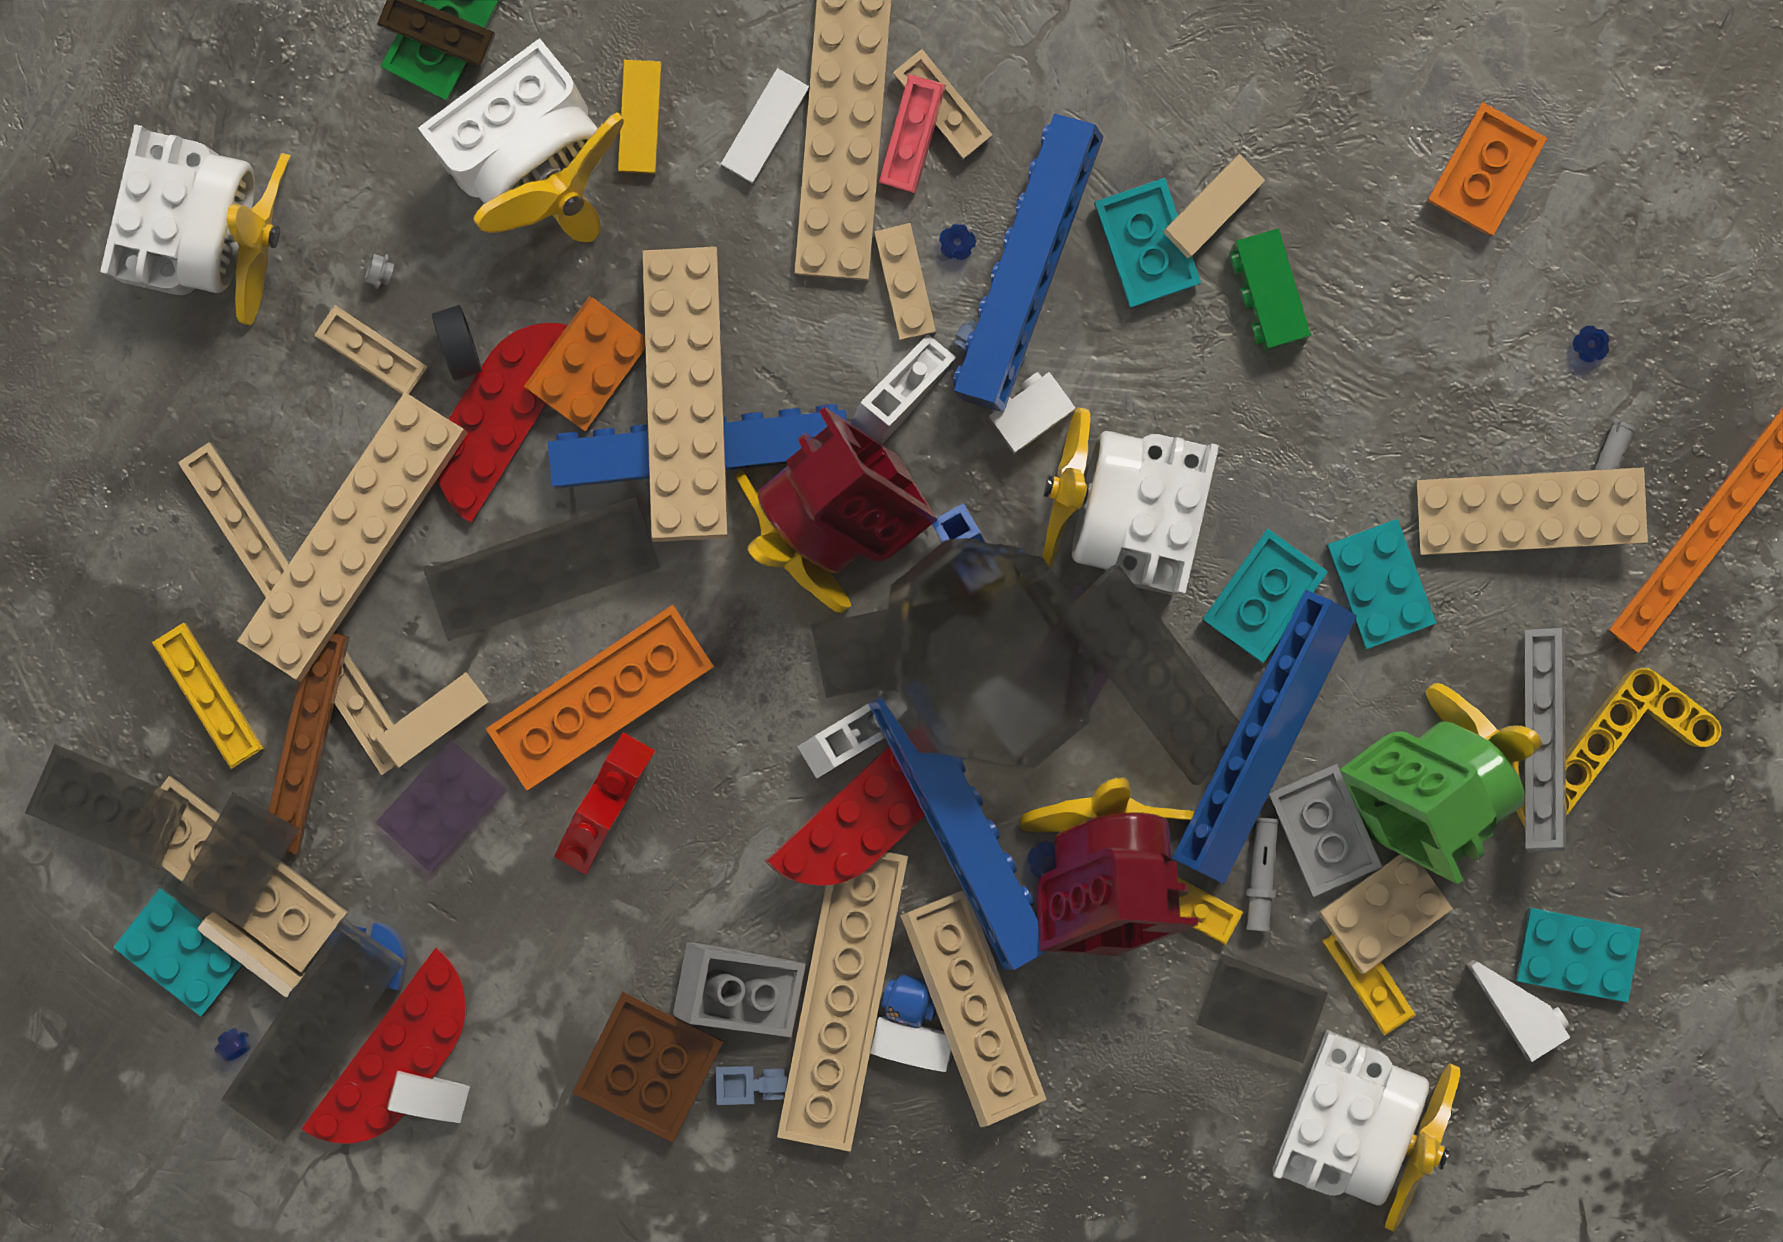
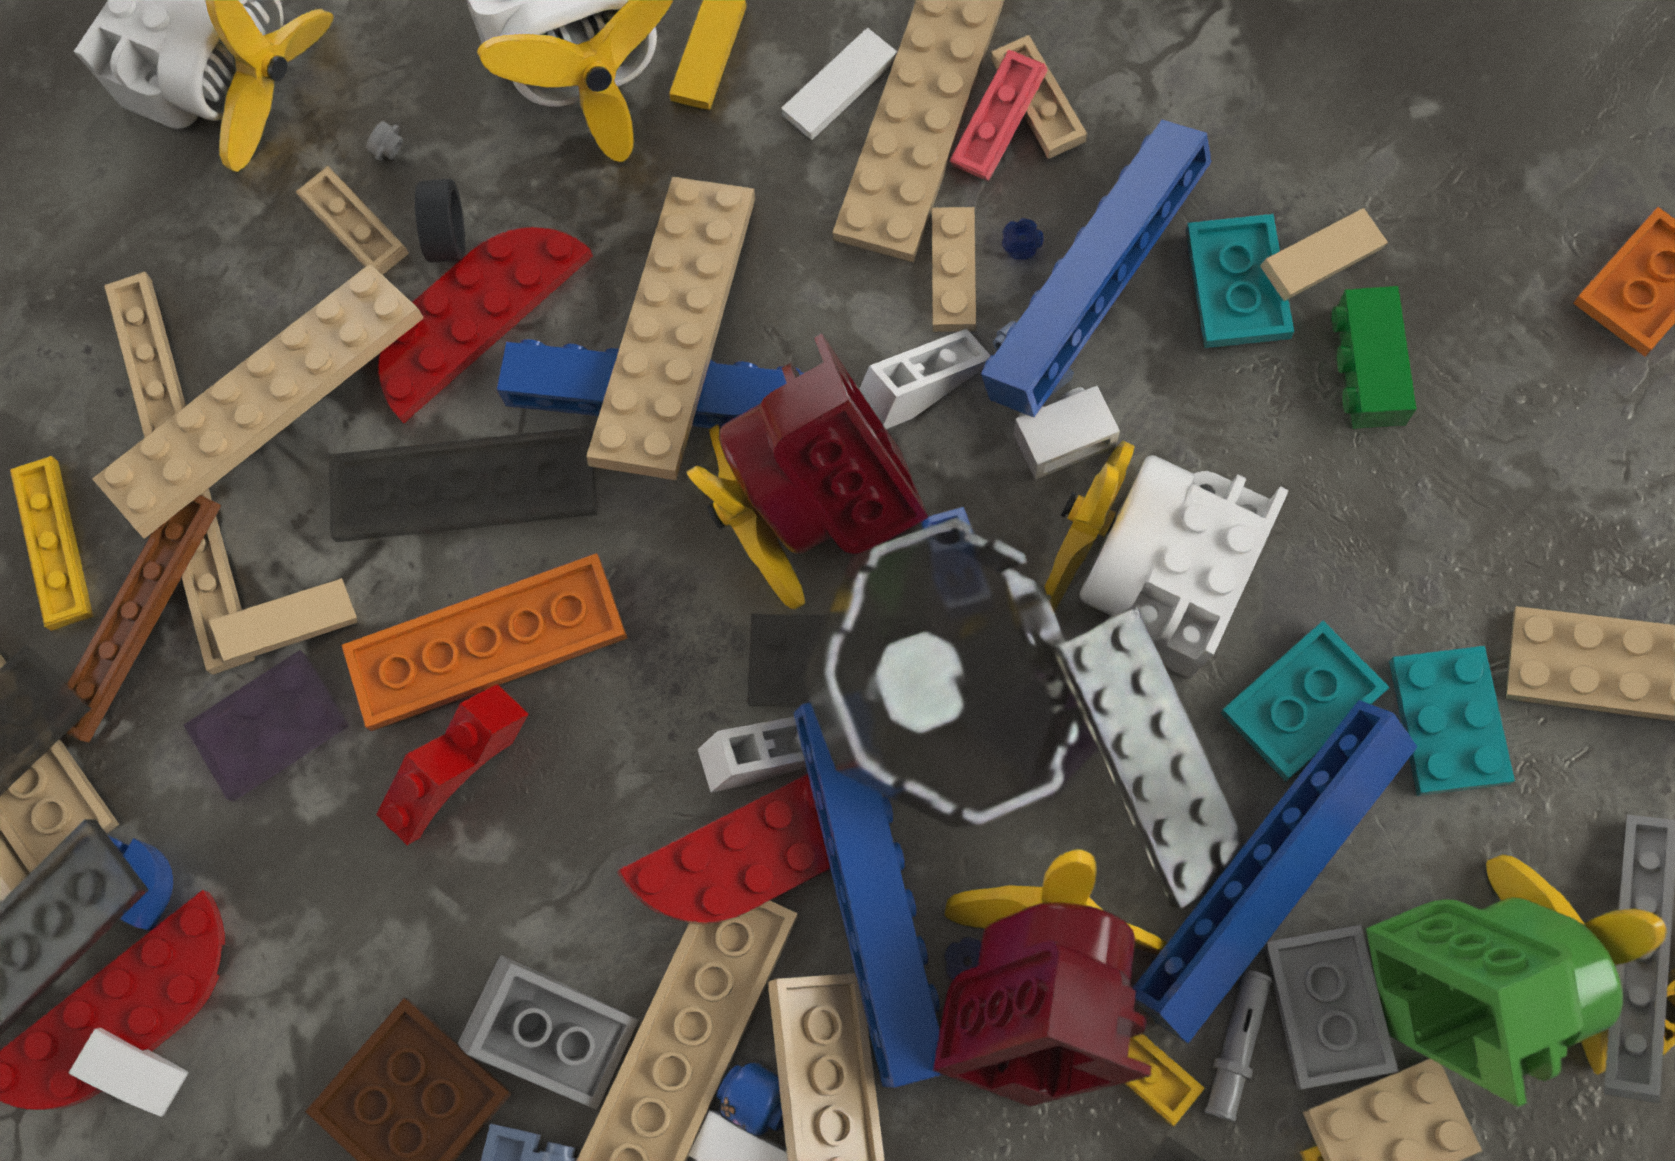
camera: 20 degrees right, 15 degrees down
orange plate [524,296,646,431] -> none

